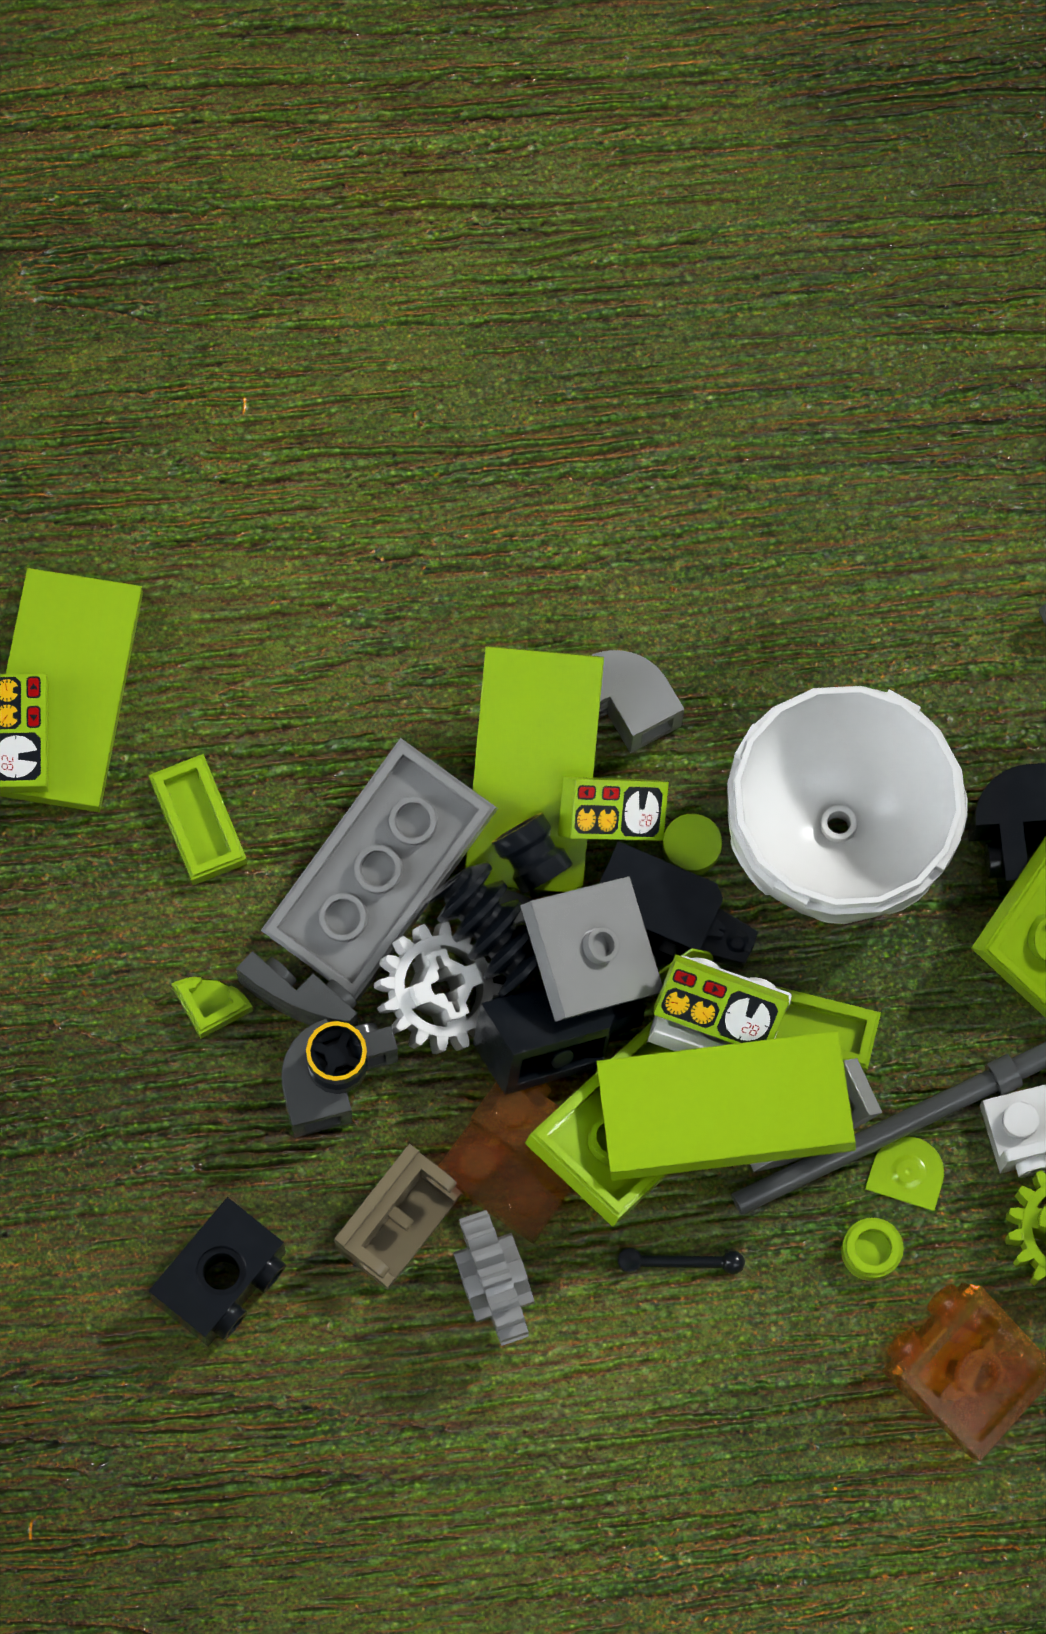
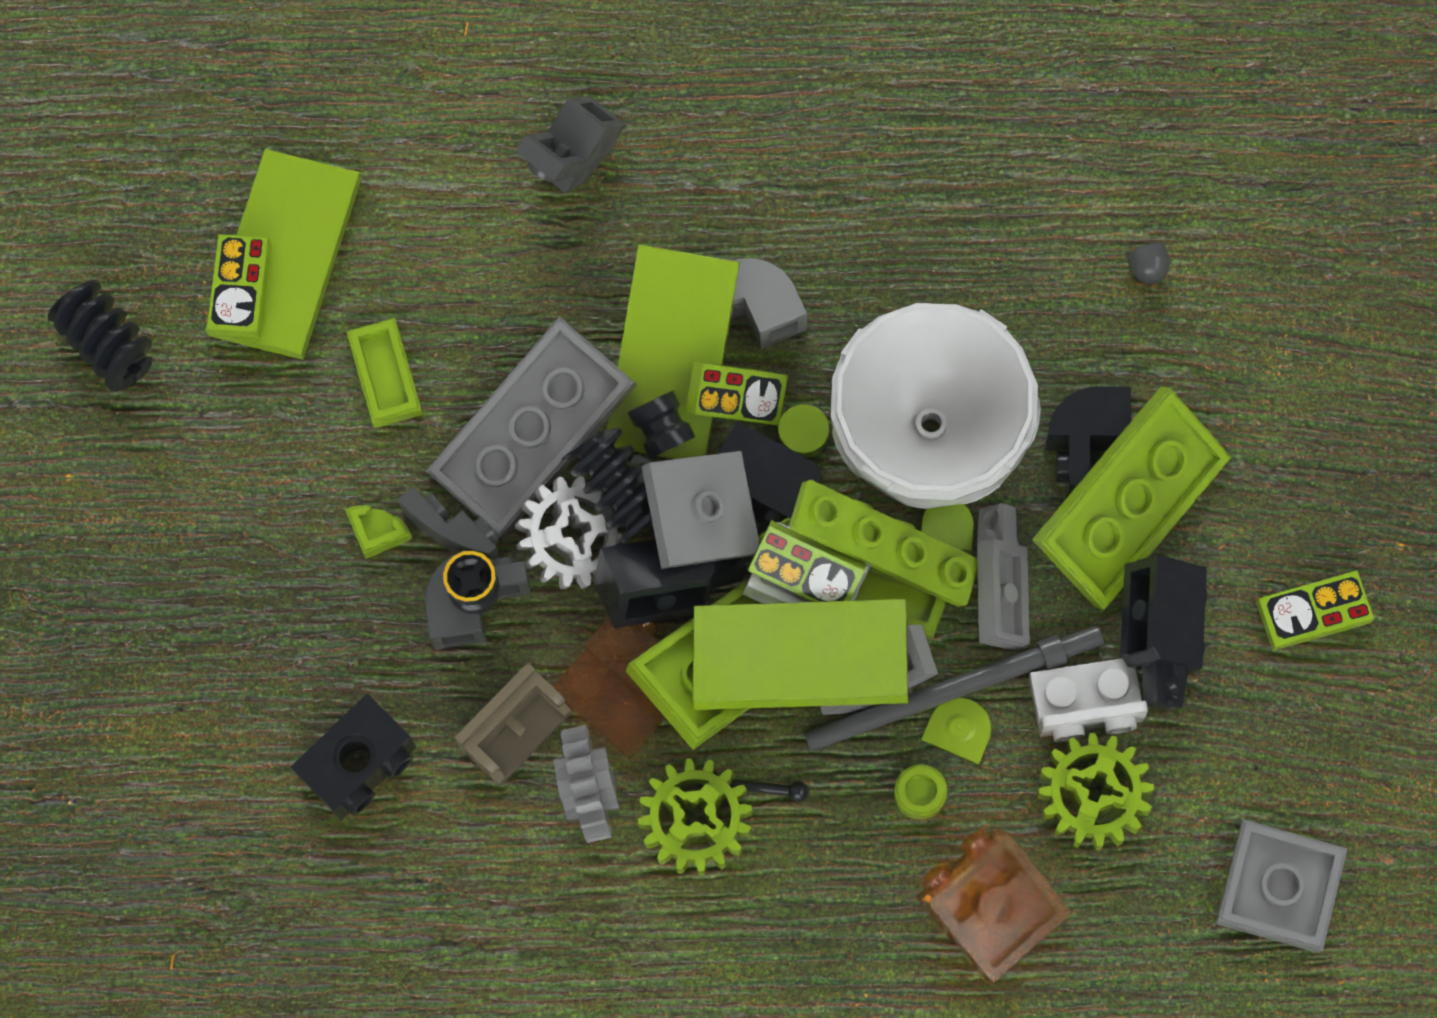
camera: 15 degrees right, 0 degrees up
none -> dark grey brick [516,96,626,193]
none -> lime gear [638,758,753,876]
none -> lime bracket [789,480,978,607]
none -> lime tile [921,504,974,555]
none -> light grey hinge [977,503,1030,651]

